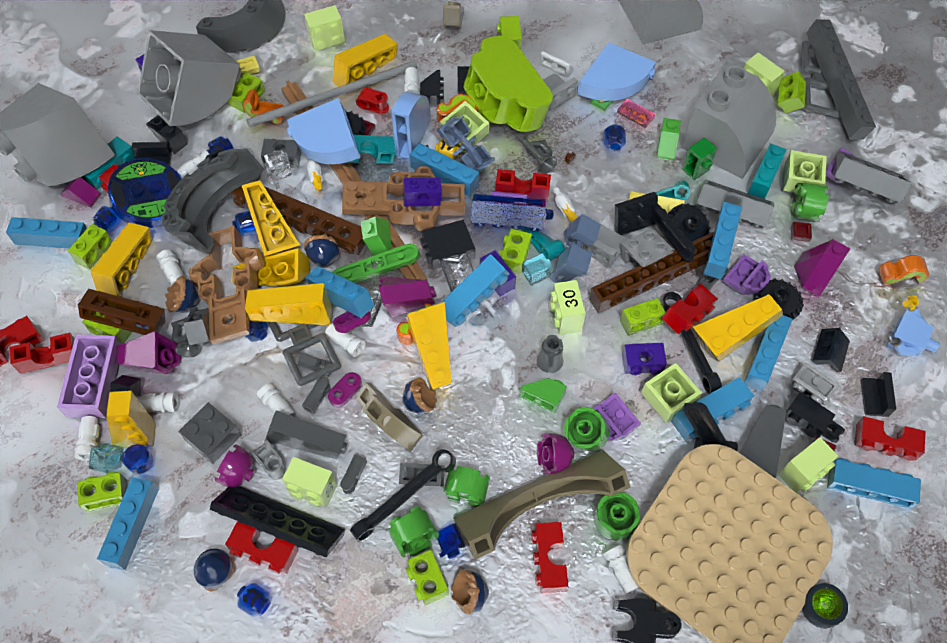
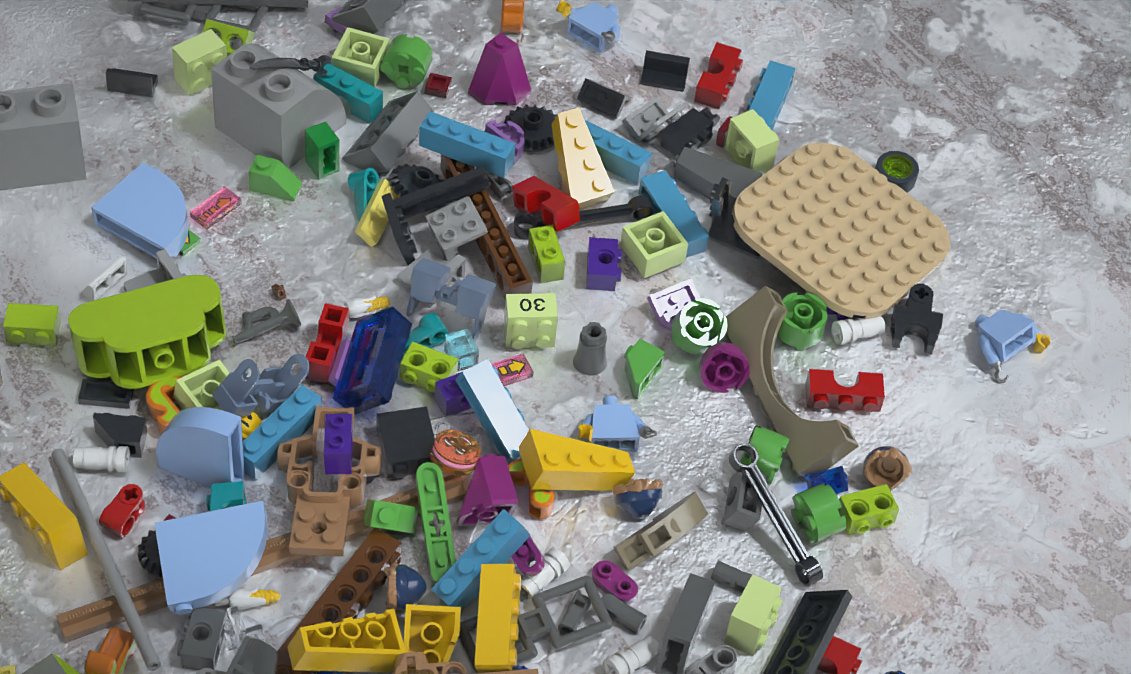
camera: 90 degrees left, 10 degrees down
clear blue head [603,124,626,151] -> none
none -> black panel [105,68,158,97]
none -> black sword [250,55,333,76]
none -> clear orange head [430,430,481,476]
none -> clear pink tile [491,353,534,386]
none -> light blue torso [577,395,657,452]

